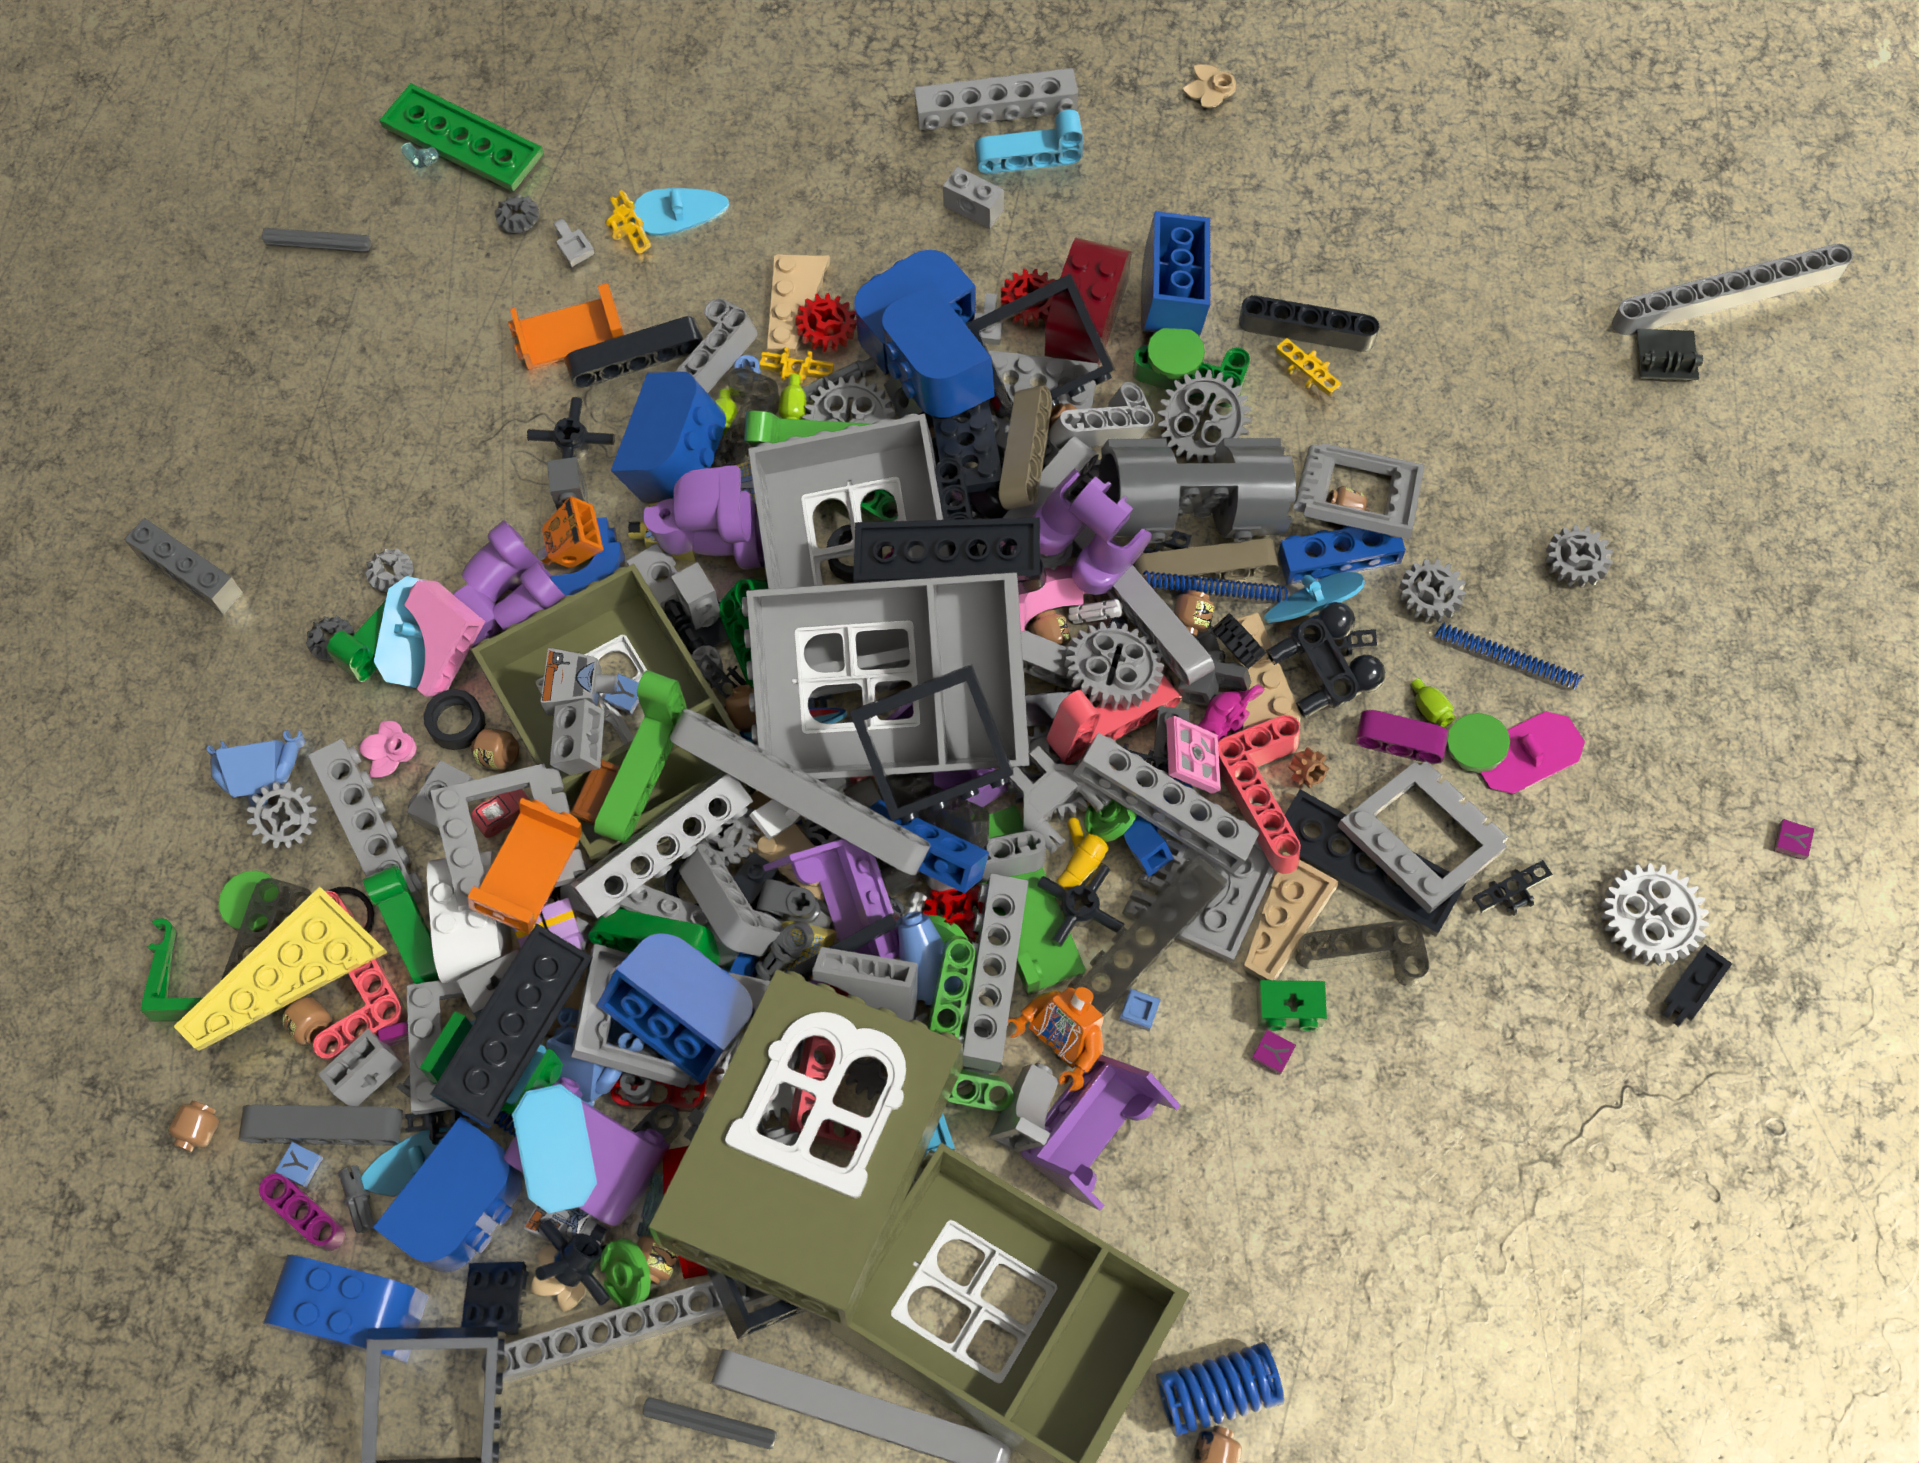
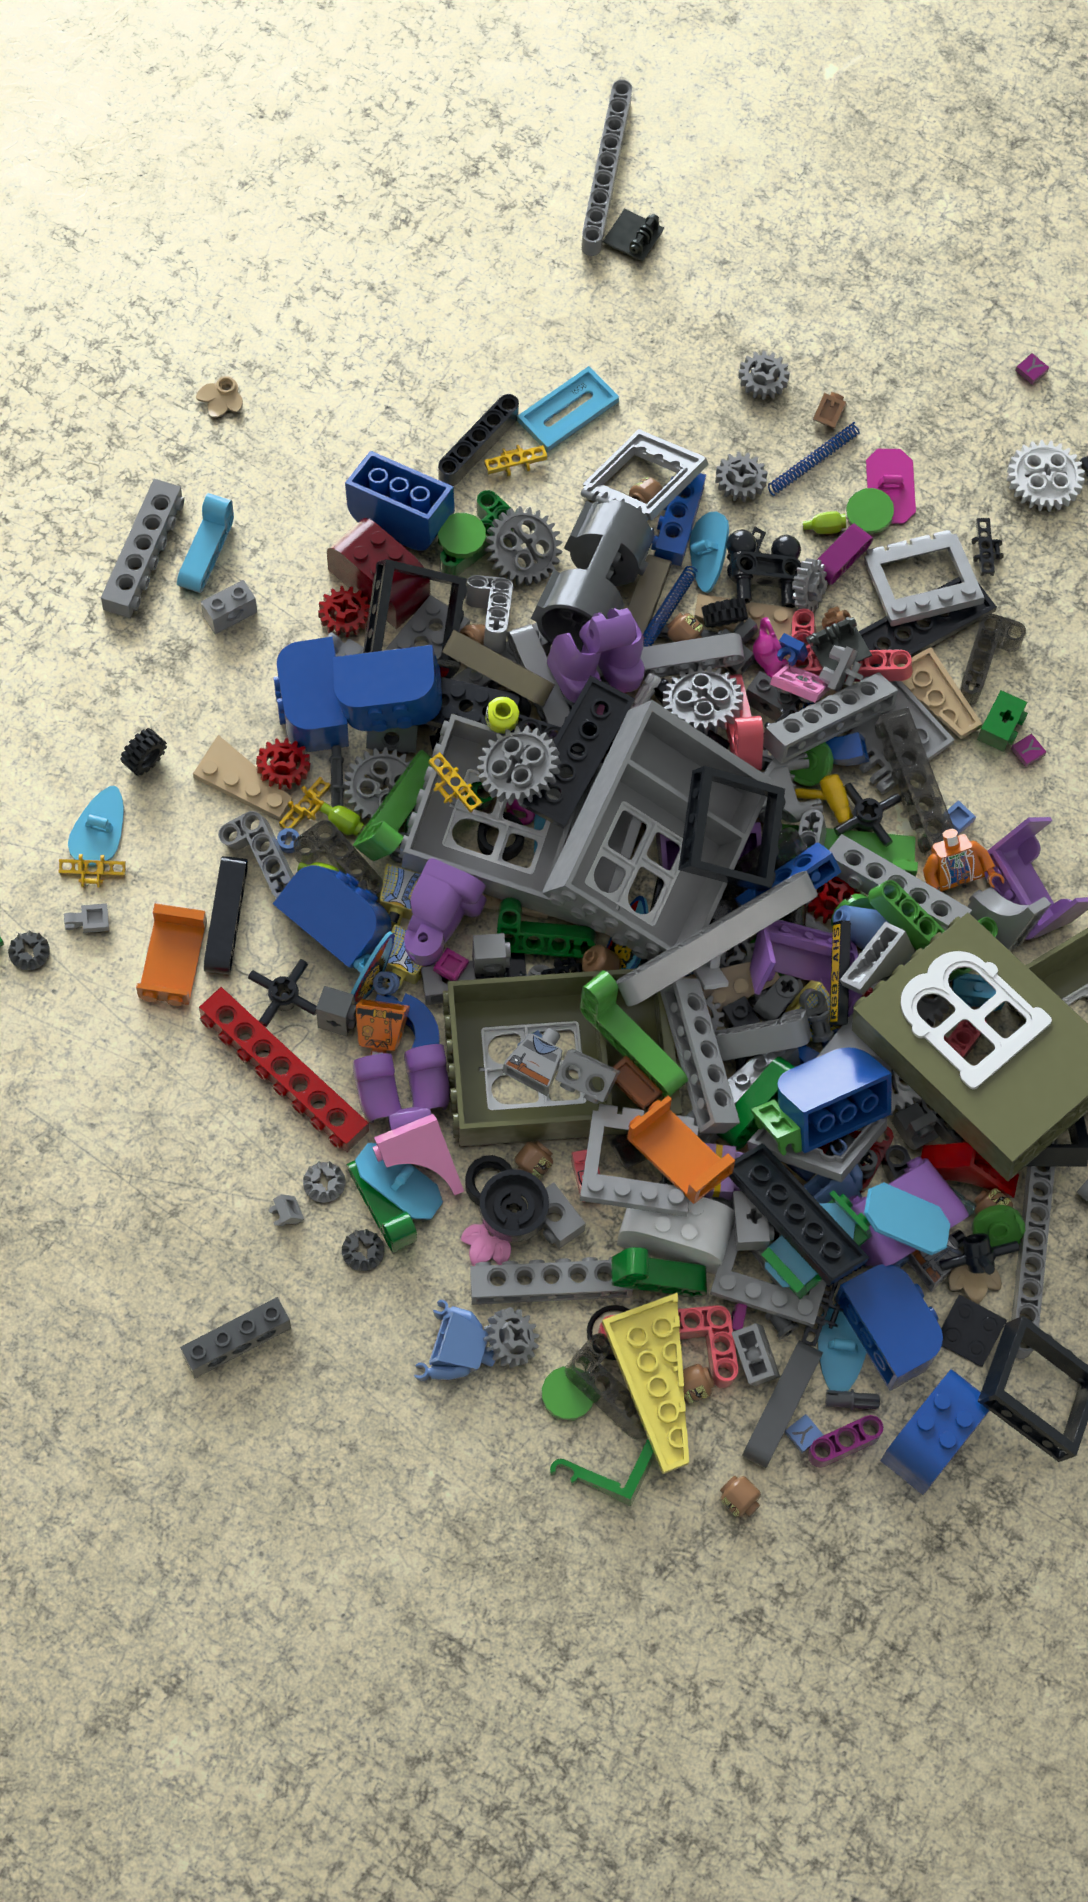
camera: 70 degrees left, 0 degrees up
none -> black tyre [120,728,167,776]
none -> red brick [199,987,369,1152]
none -> light grey tile [269,1194,305,1226]
none -> shield [351,931,394,1005]
none -> medium blue bush [373,971,400,995]
none -> yellow piece [428,752,482,813]
none -> dark pink tile [433,948,469,981]
none -> light grey gear [477,726,561,805]
none -> black piece [480,1169,549,1242]
none -> neon yellow head [485,697,519,734]
none -> medium azure piece [517,366,619,452]
none -> bright green hinge [751,1100,802,1156]
none -> blue tile [777,633,808,667]
none -> light grey gear [792,558,827,612]
none -> pearl dark grey hinge [806,617,872,671]
none -> medium nougat bracket [813,392,847,429]
none -> light grey hips [819,645,864,692]

